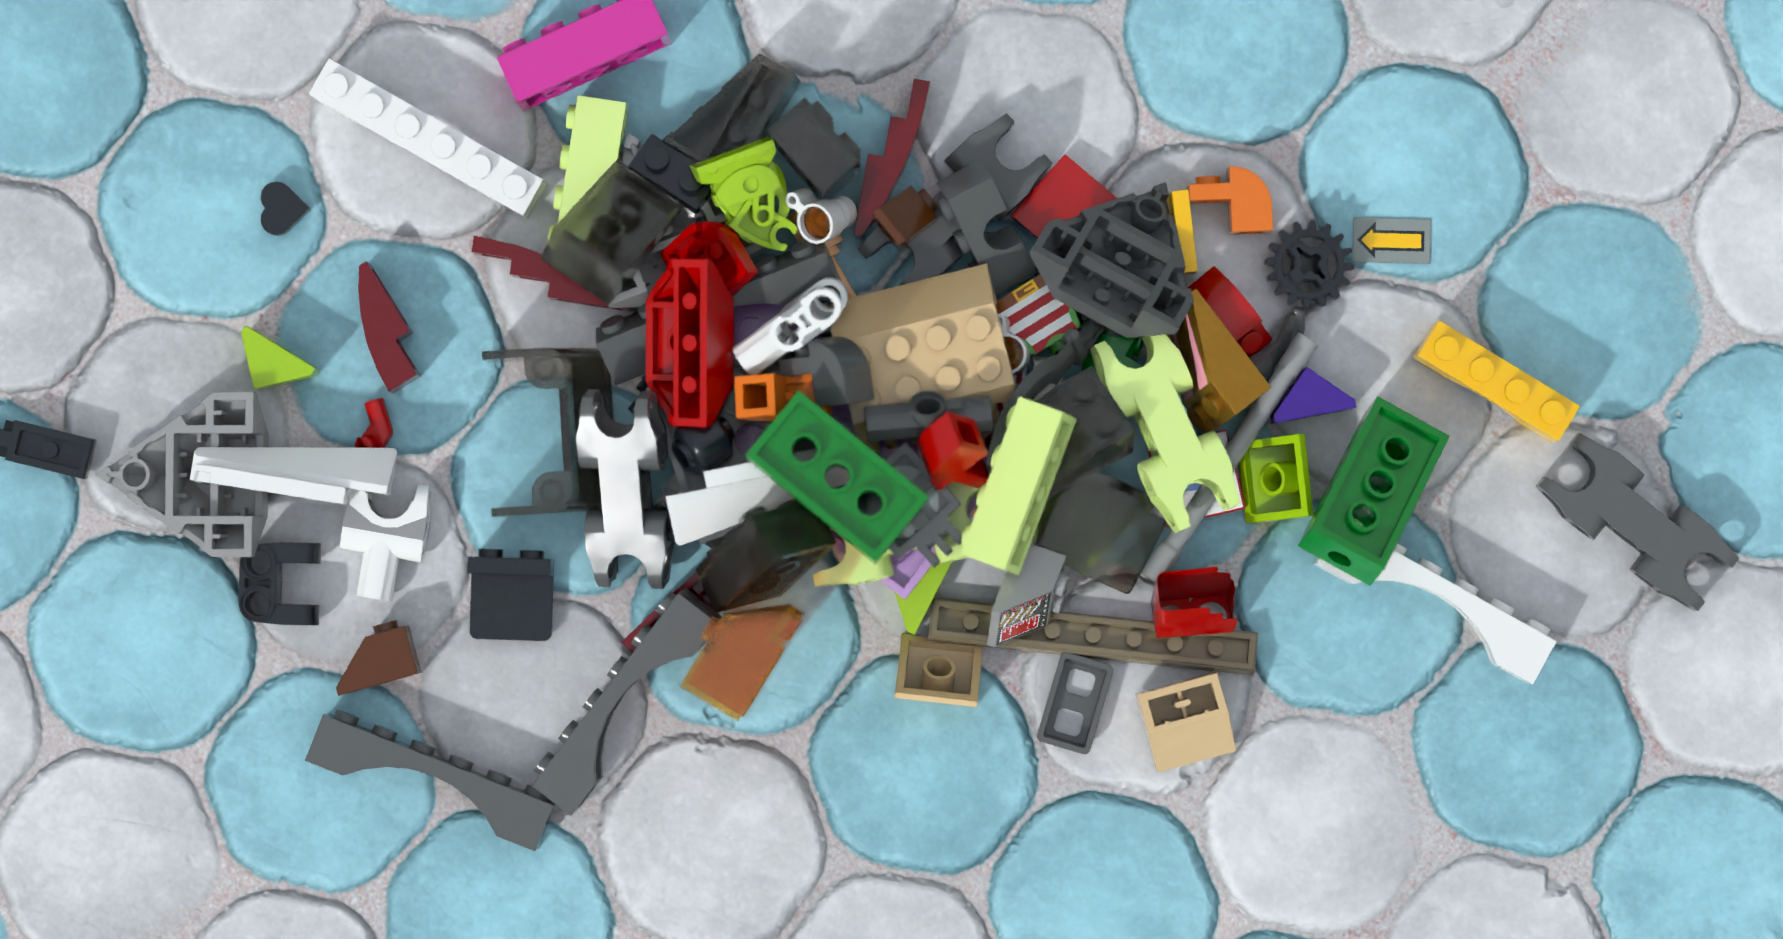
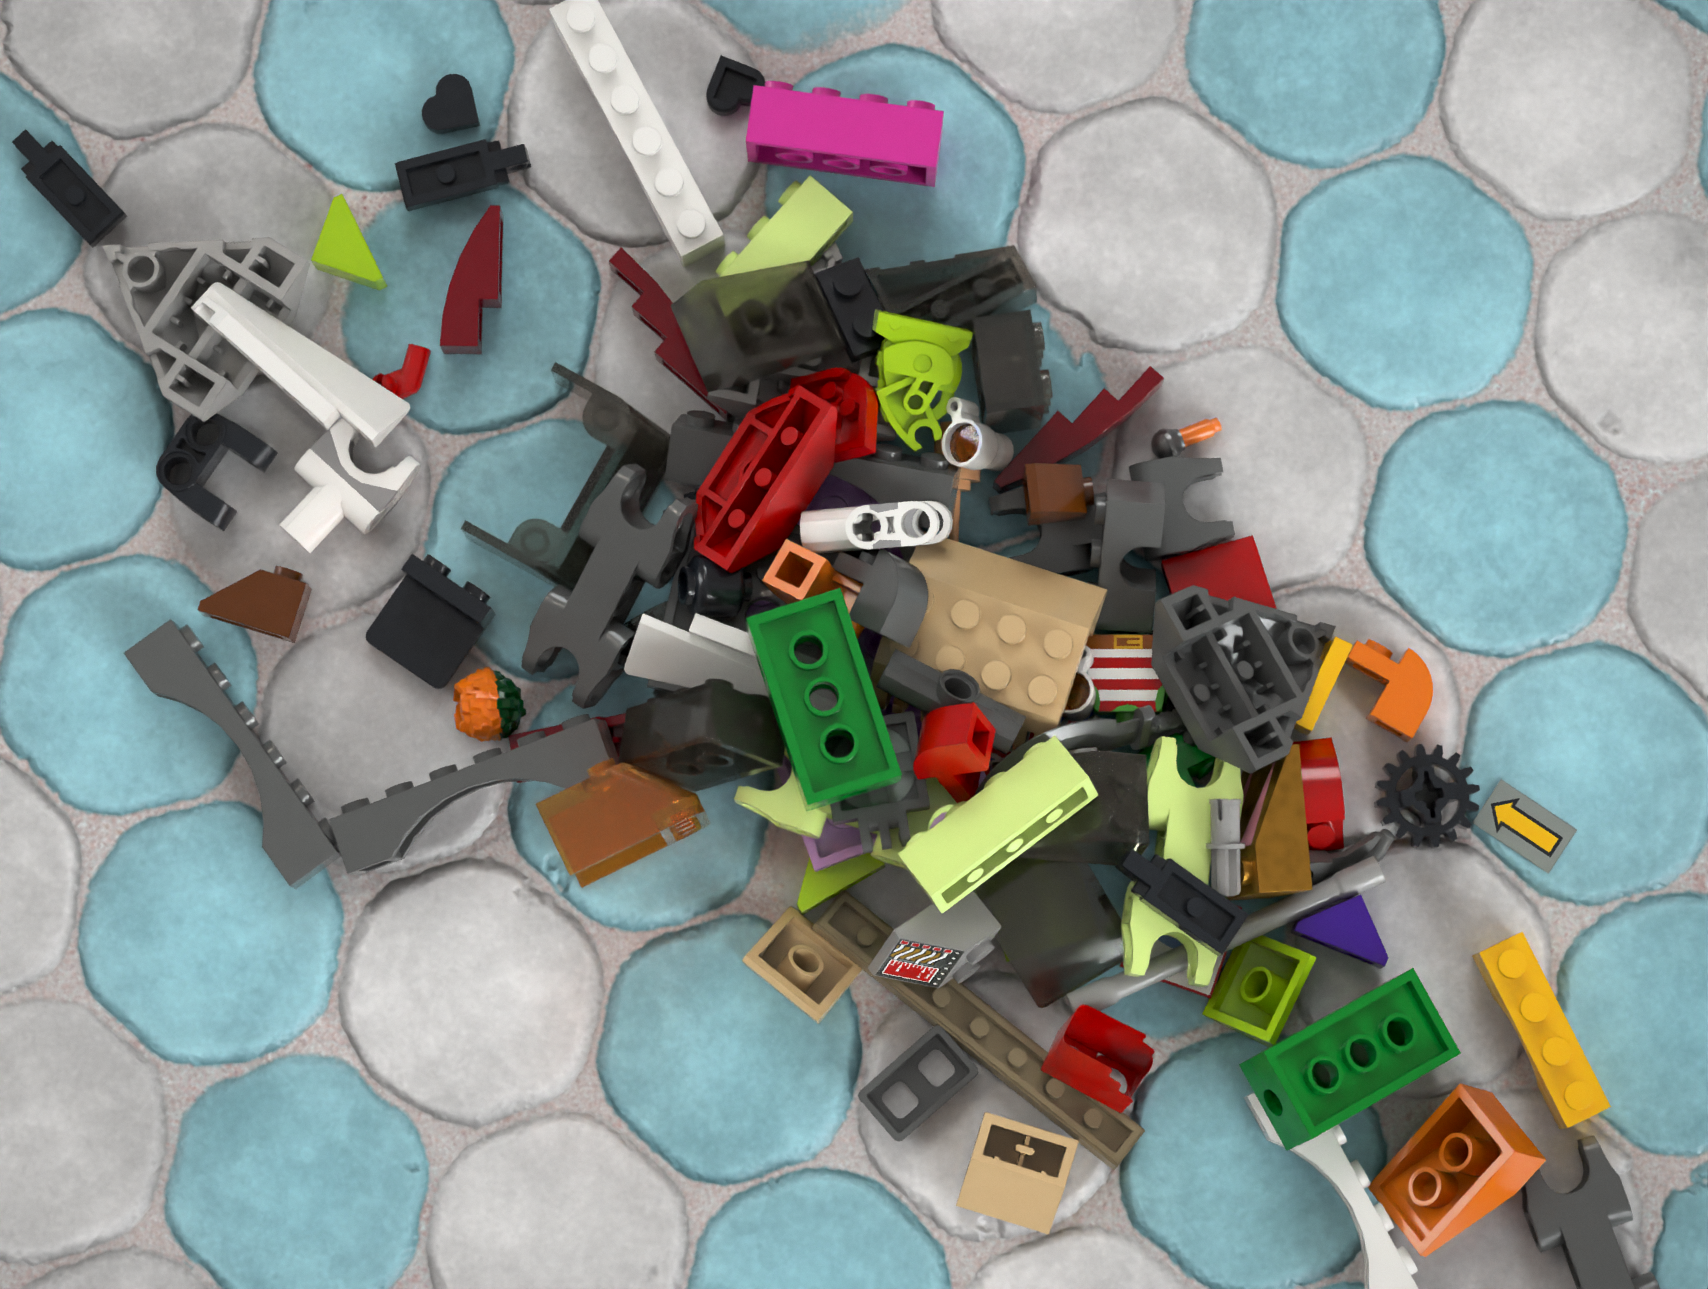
camera: 30 degrees right, 5 degrees down
none -> black hinge [395,139,531,211]
none -> orange piece [453,667,526,742]
none -> black tile [706,55,765,116]
none -> black hinge [1115,849,1248,956]
none -> piece [1151,417,1222,459]
none -> light grey axle [1206,799,1245,896]
none -> orange slope [1368,1083,1546,1257]

